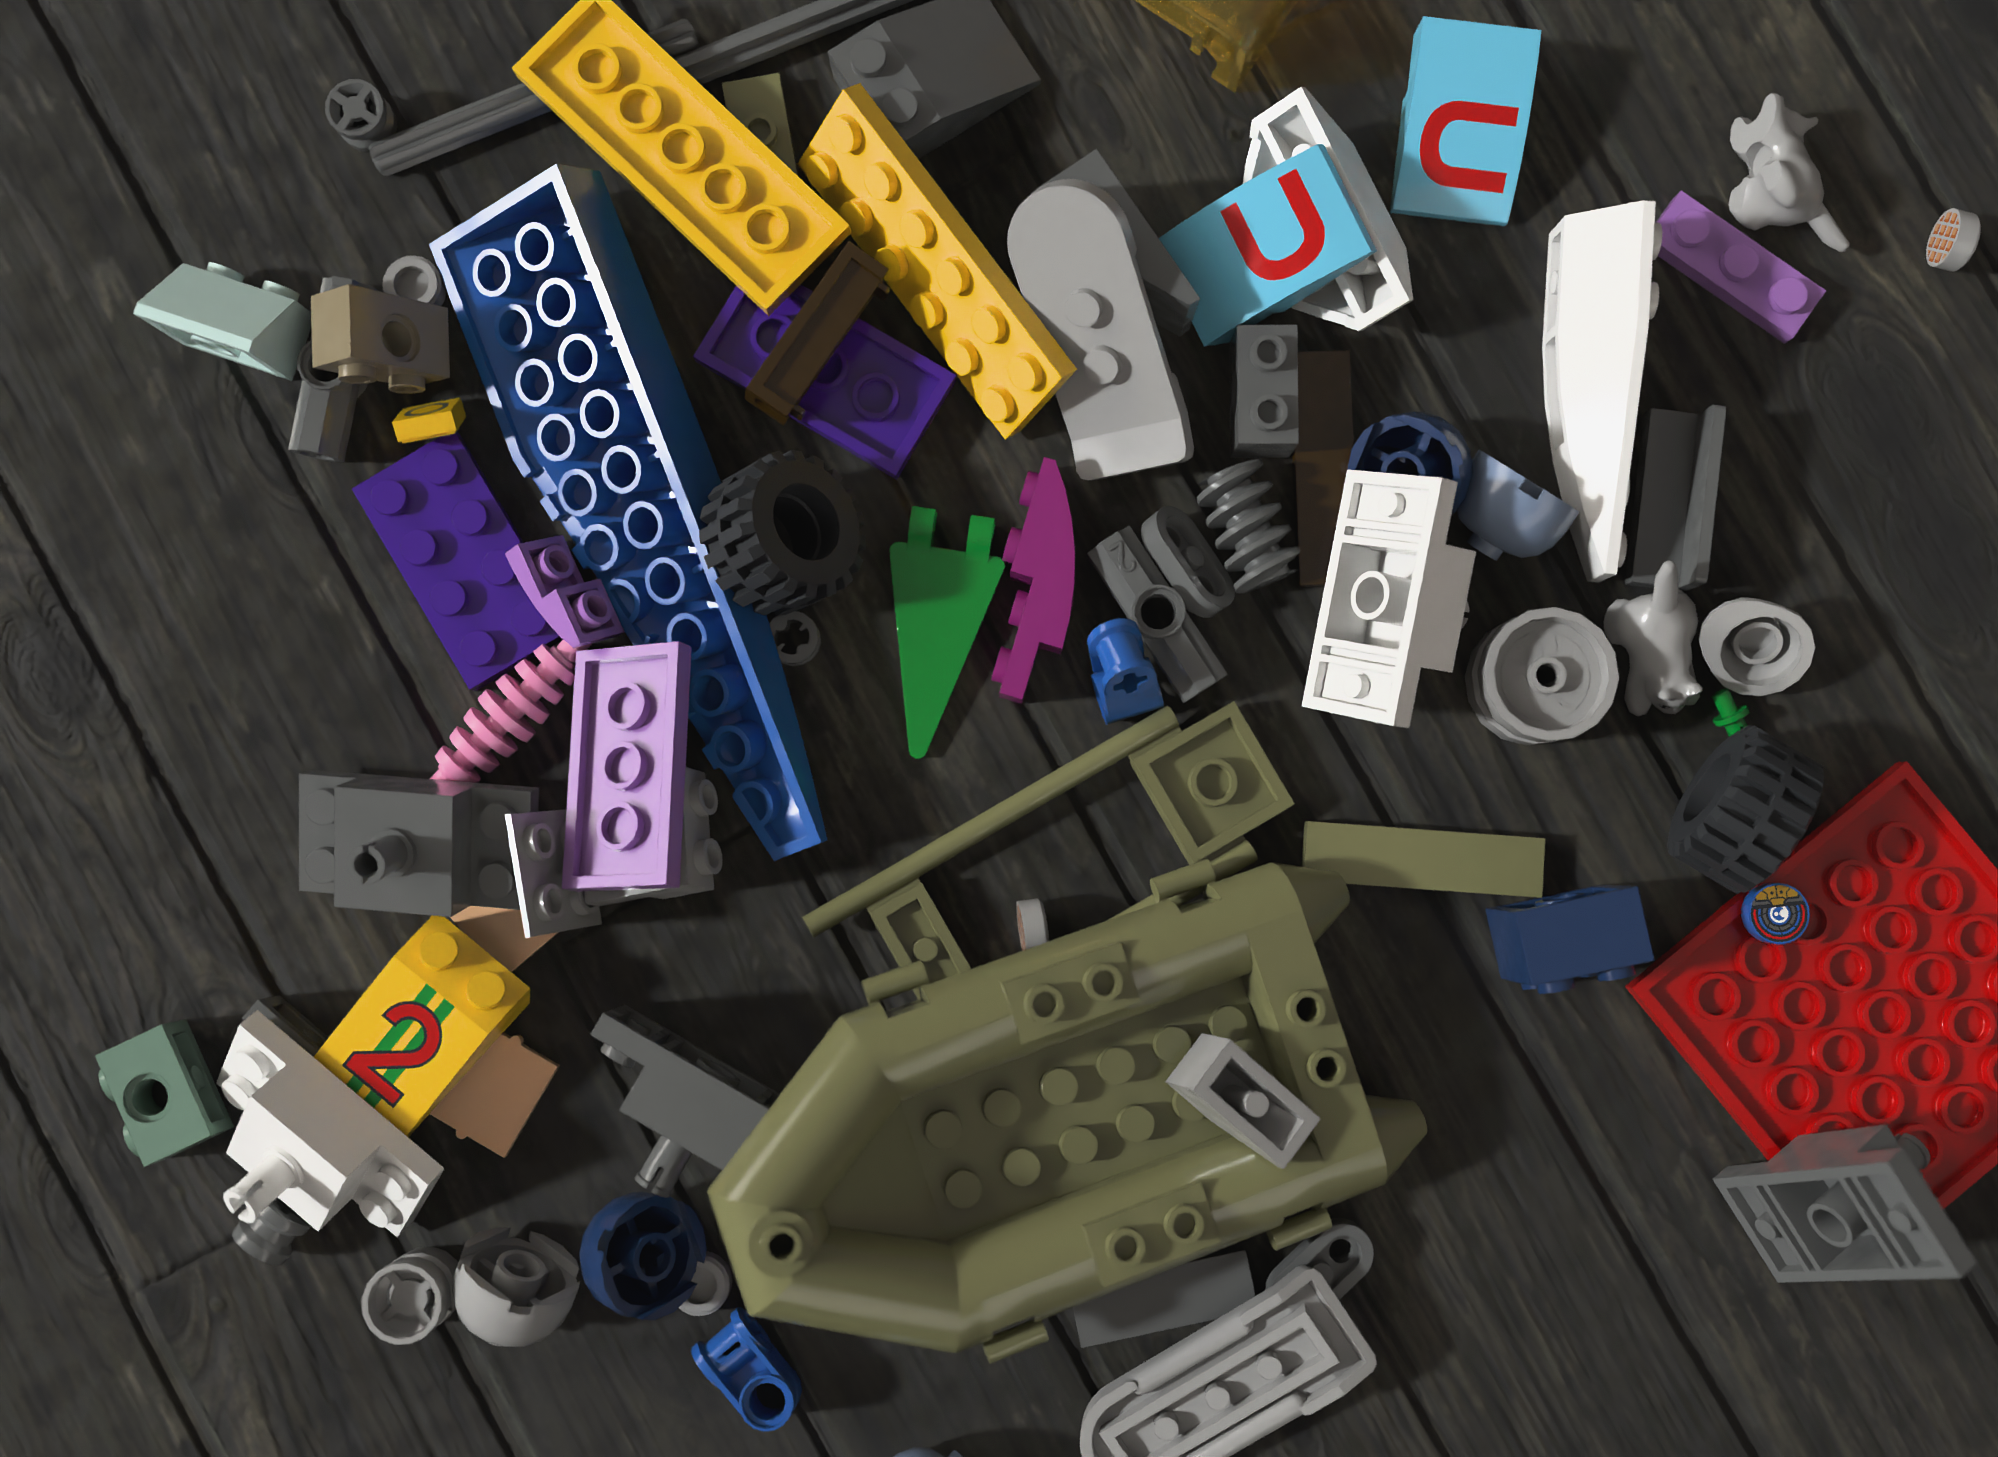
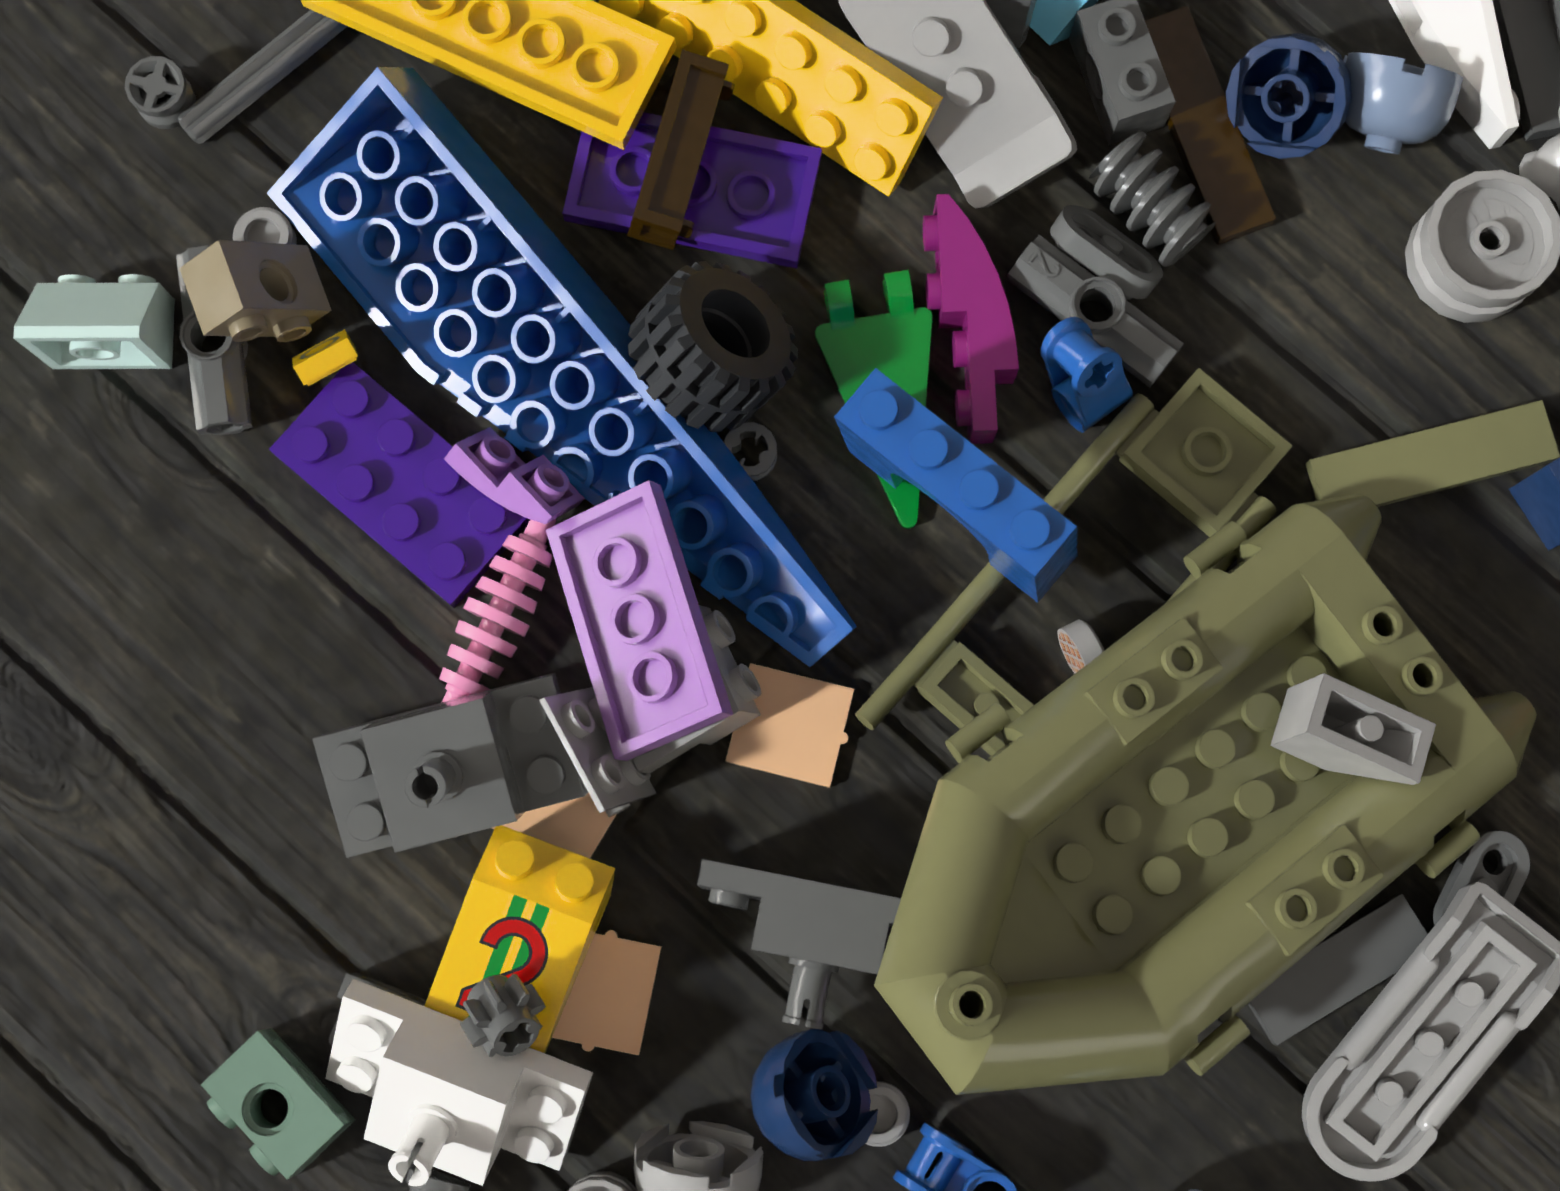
camera: 20 degrees left, 5 degrees down
white brick [1302,470,1476,728] -> none
none -> dark grey gear [460,974,546,1057]
none -> light nougat piece [725,663,854,788]
none -> blue arch [834,368,1077,603]

